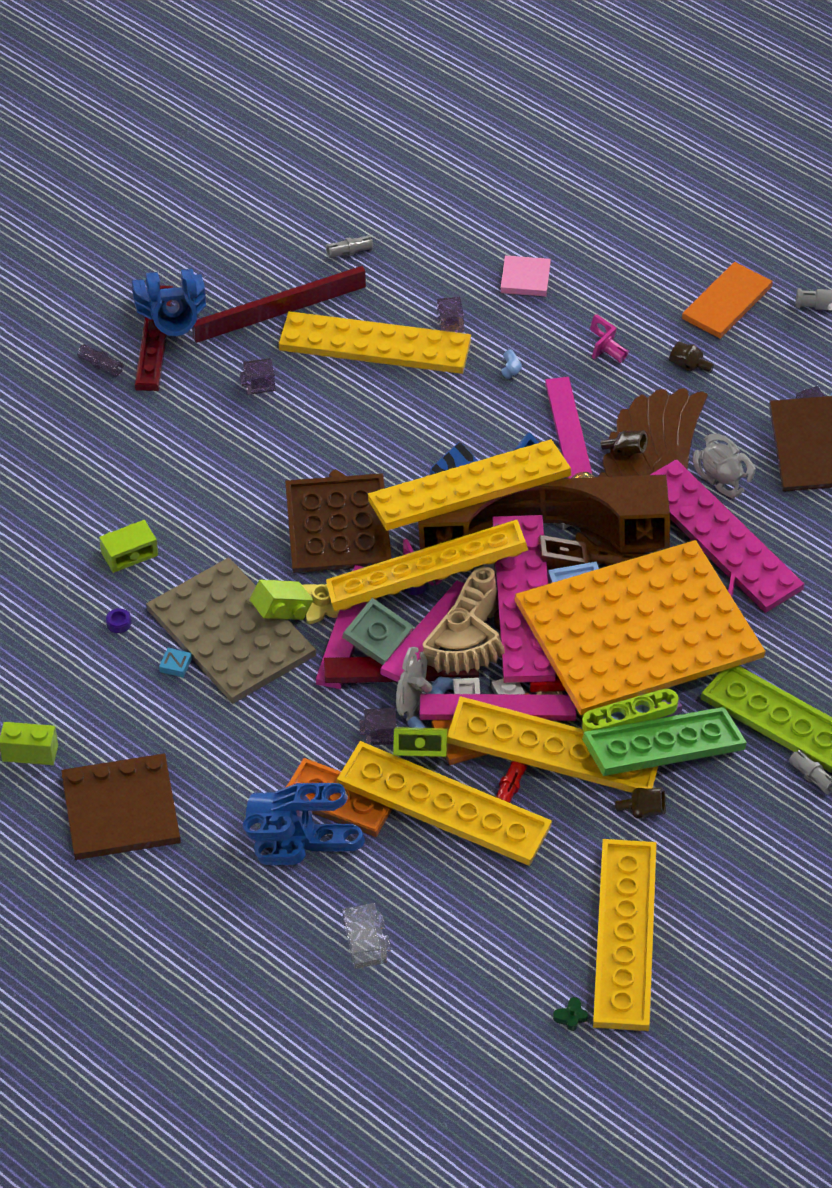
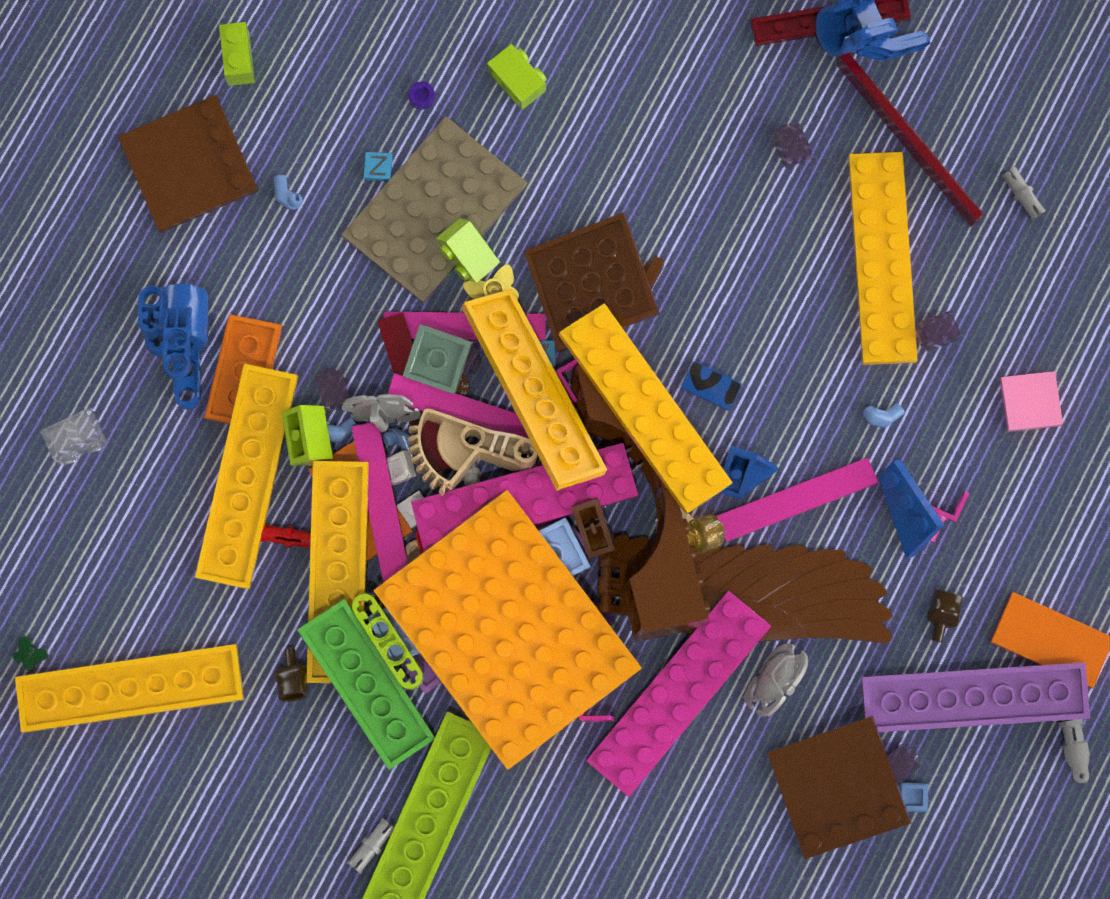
camera: 75 degrees right, 30 degrees up
dark brown piece [601,430,648,457] -> none
none -> medium blue arm [273,175,303,210]
none -> medium lavender plate [861,663,1090,732]
none -> blue wing [878,460,944,559]

